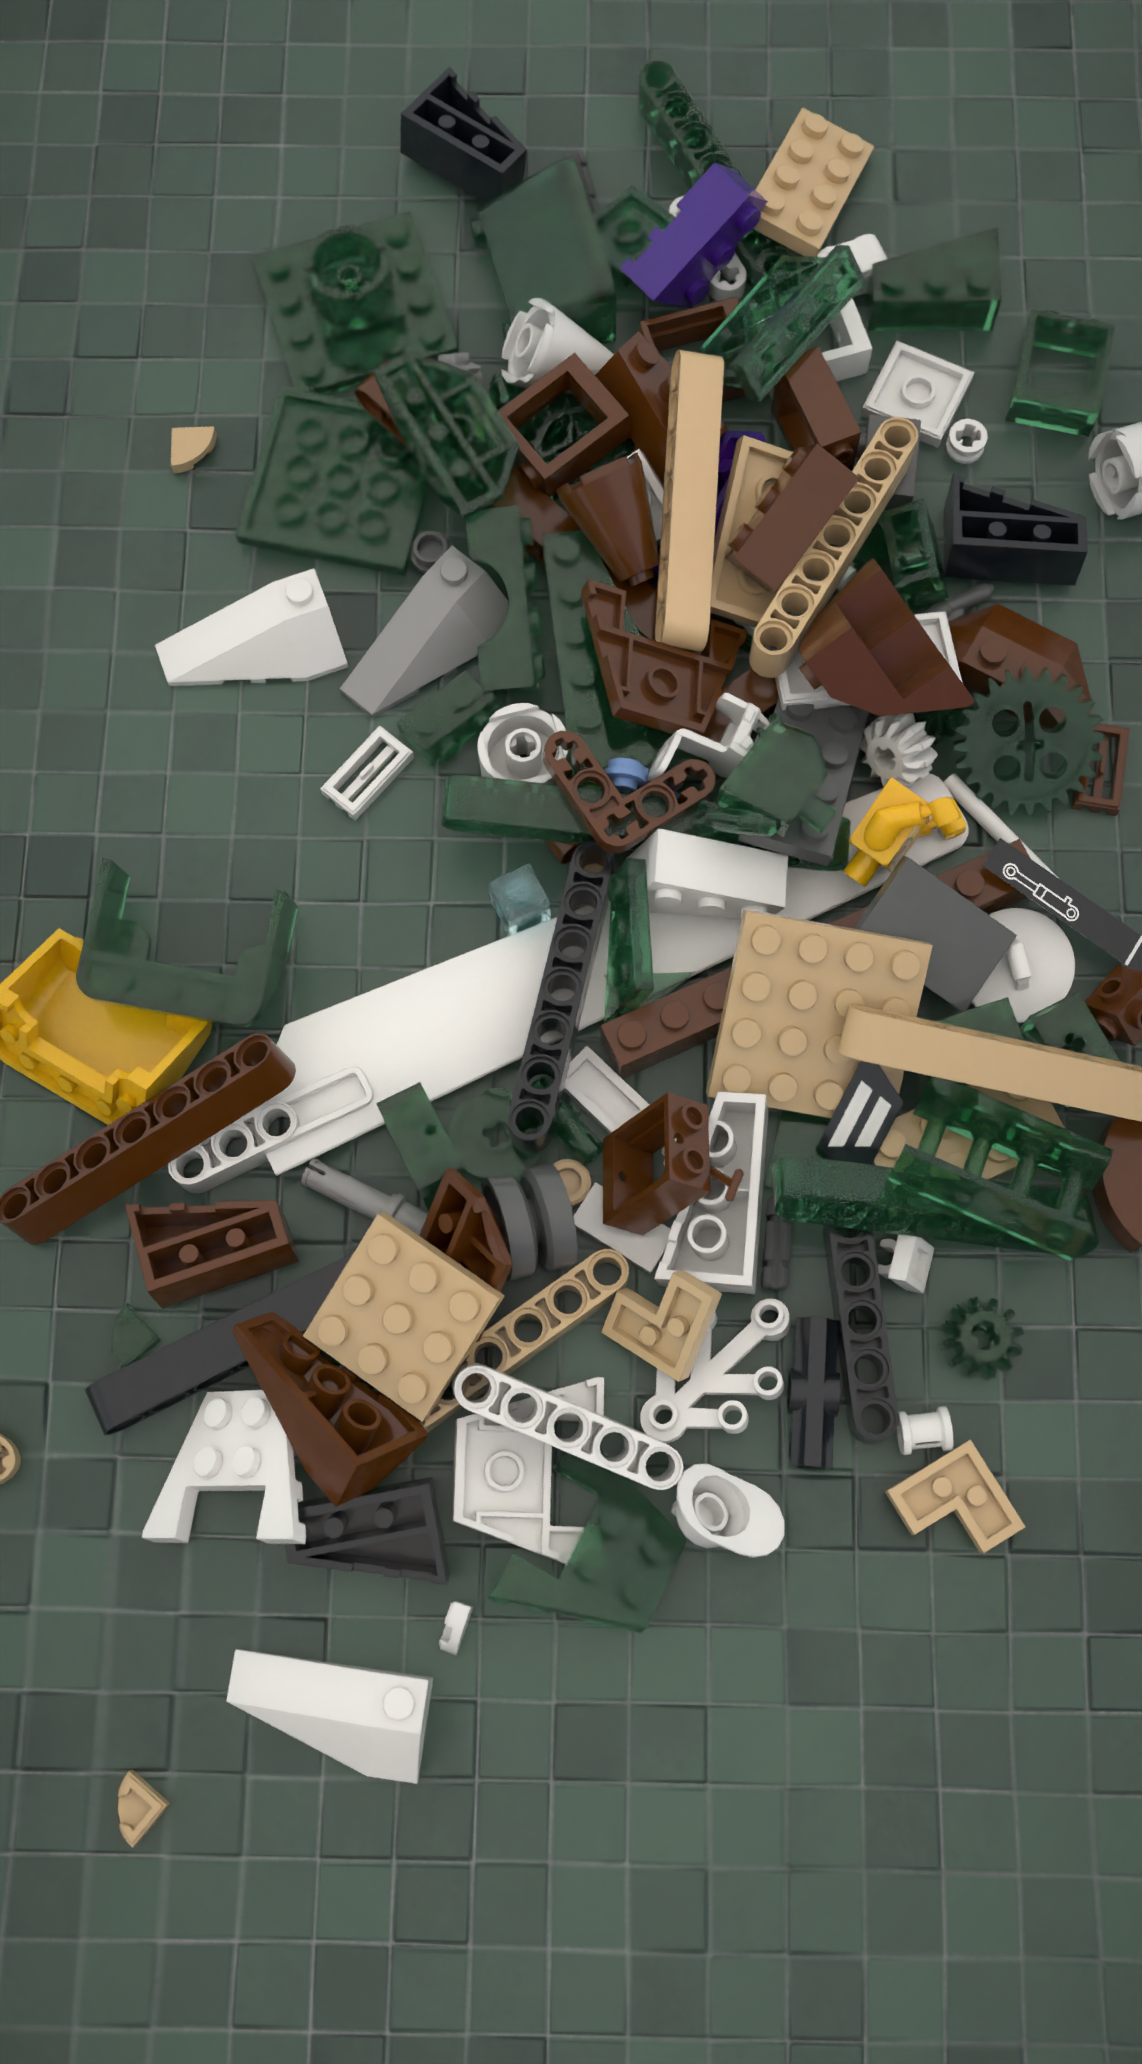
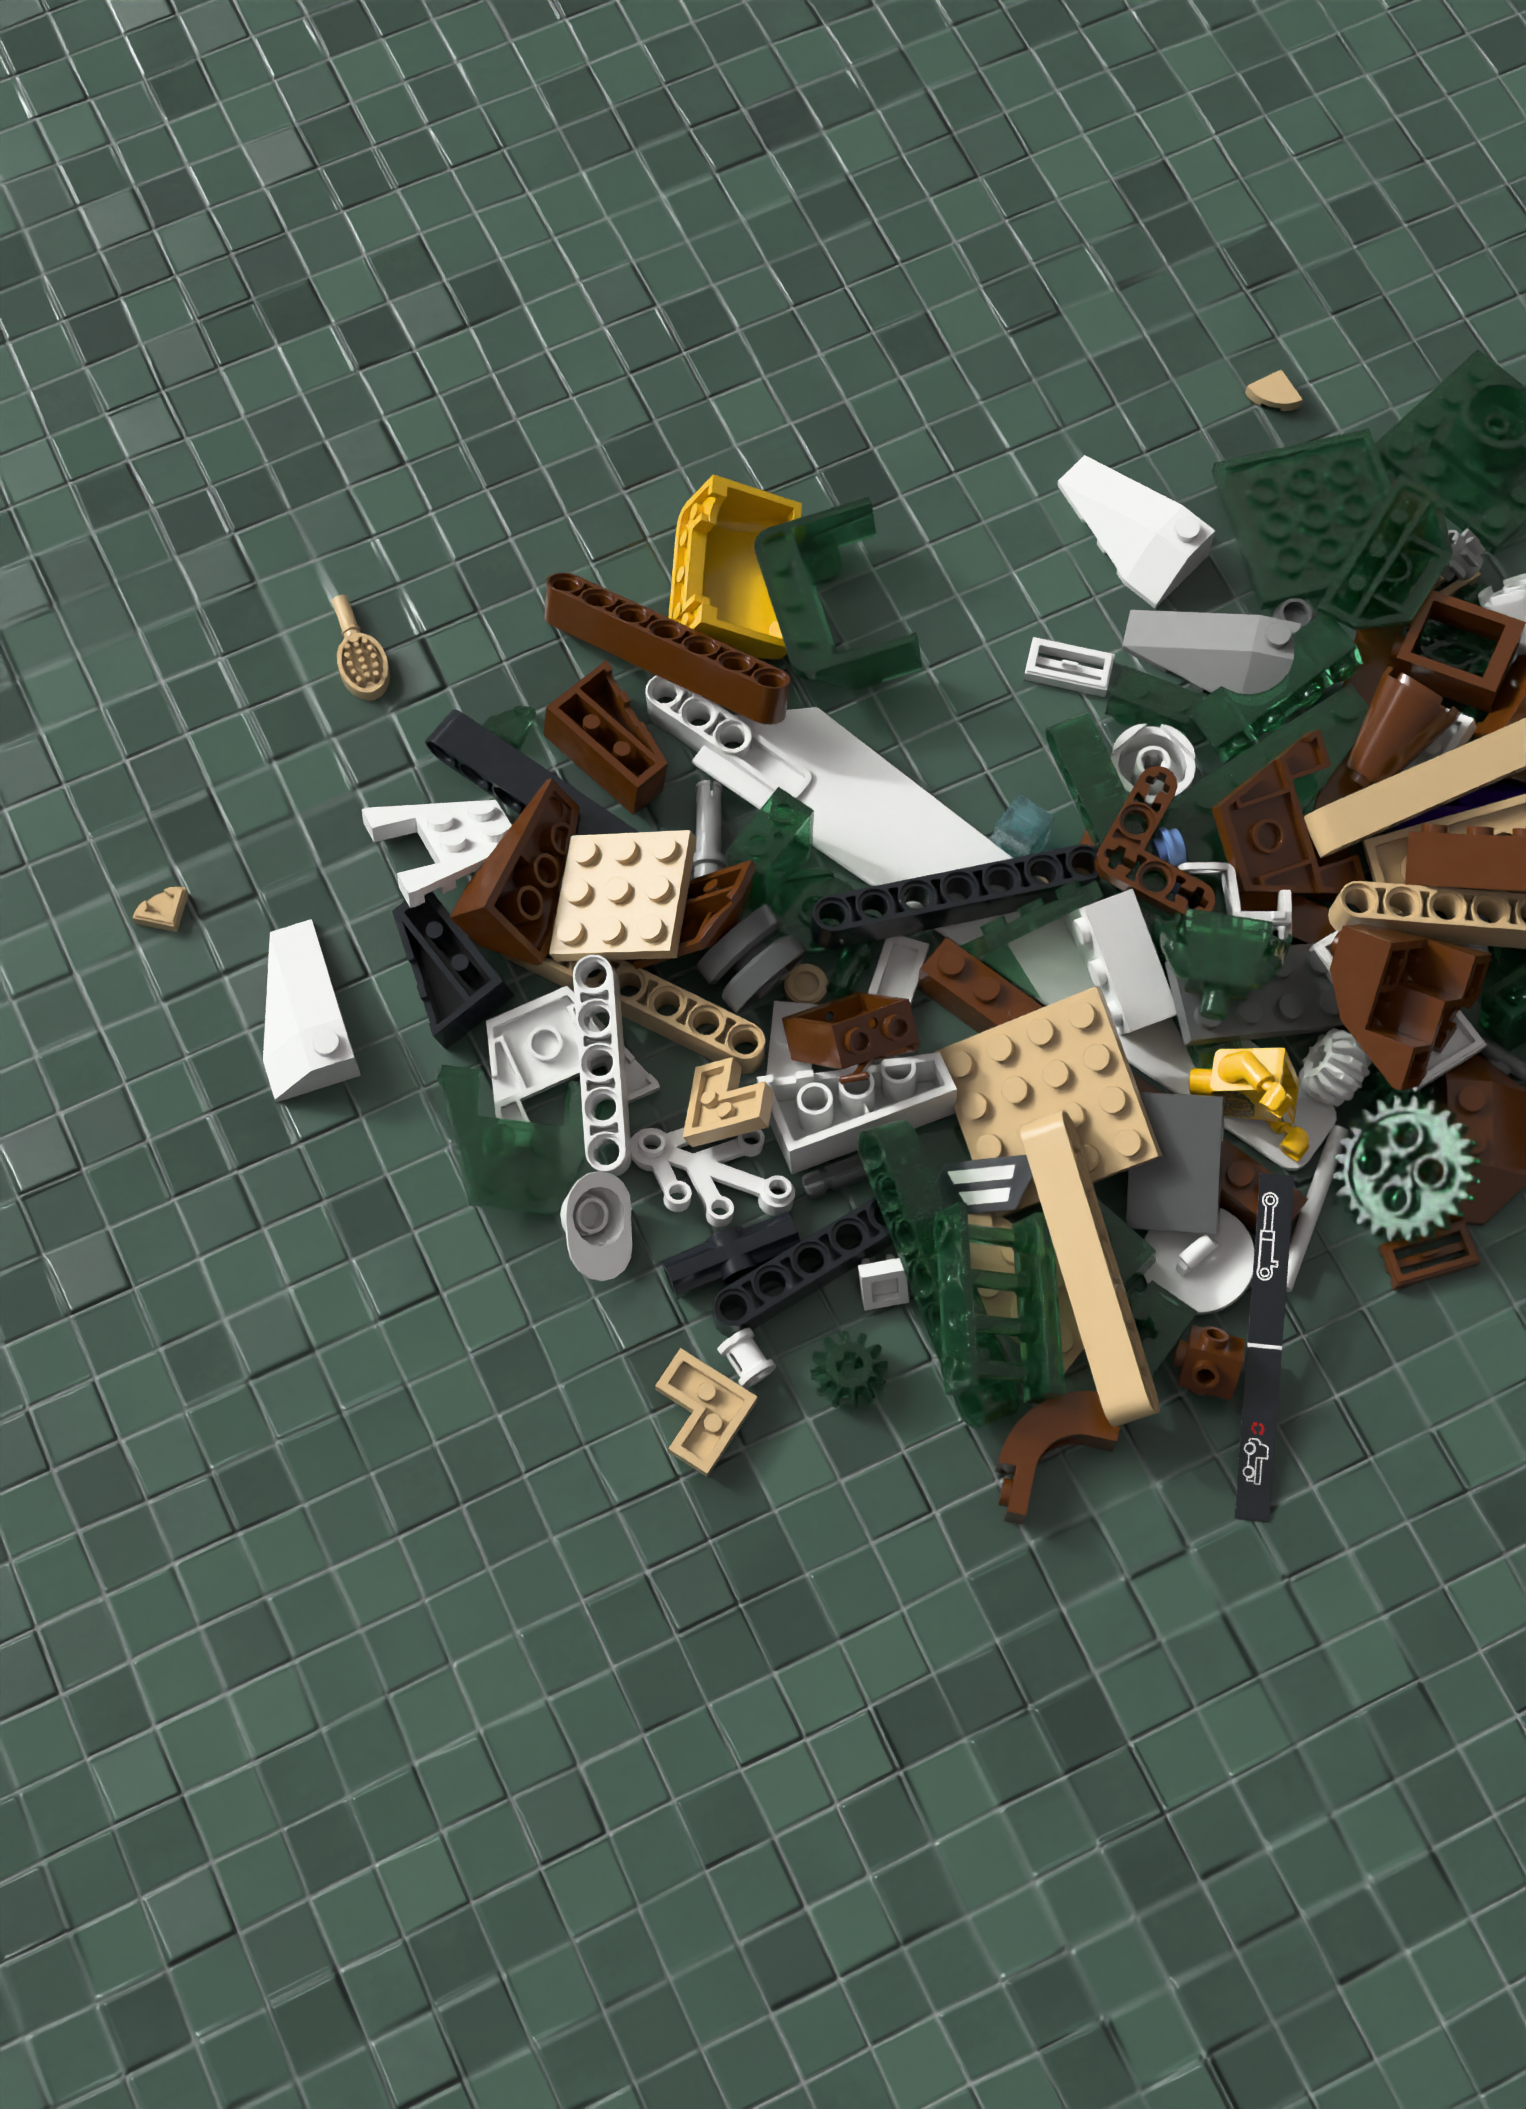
camera: 60 degrees right, 5 degrees down
white tile [439,1601,473,1656] -> none

